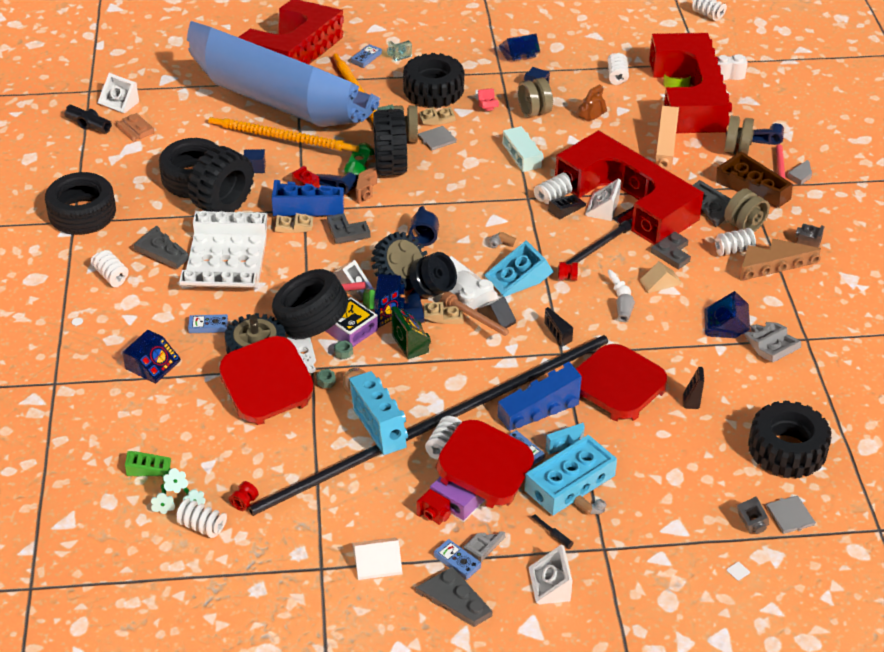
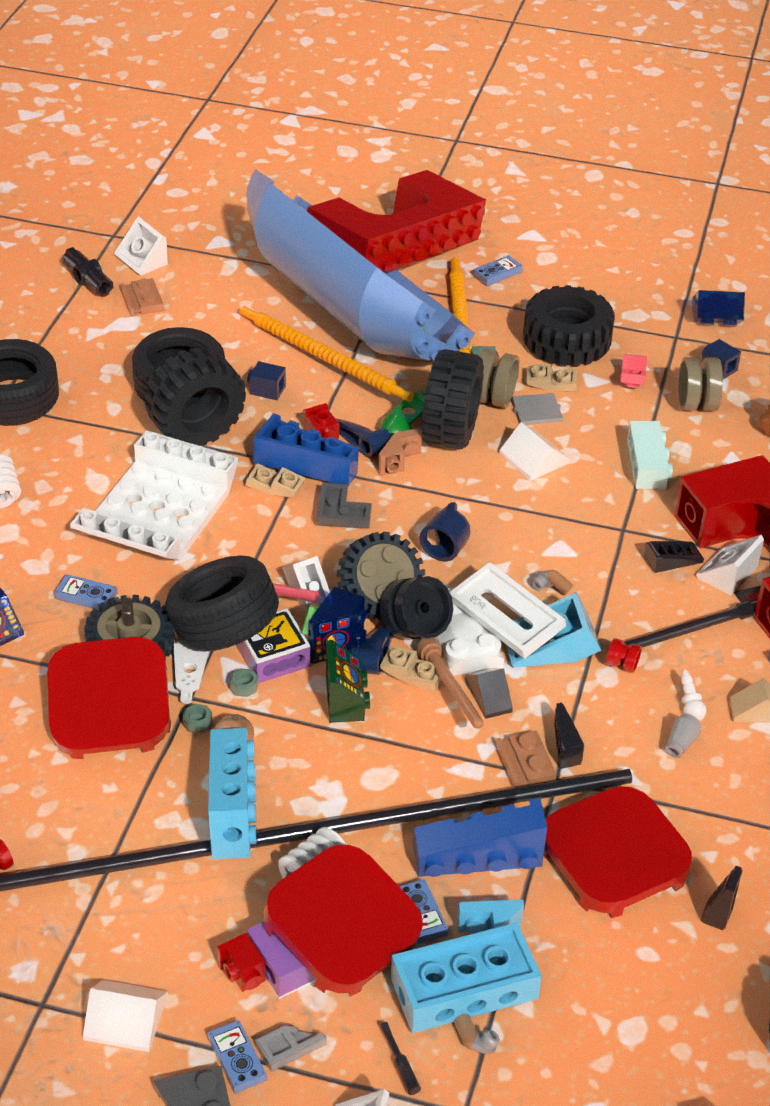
camera: 20 degrees right, 0 degrees up
dark grey wing [134,225,189,269] -> none
clear light blue bracket [387,40,412,61] -> none
white piece [534,172,572,204] -> none
none -> white piece [450,562,566,659]
none -> nougat plate [496,730,557,788]
none -> white slope [499,422,570,481]

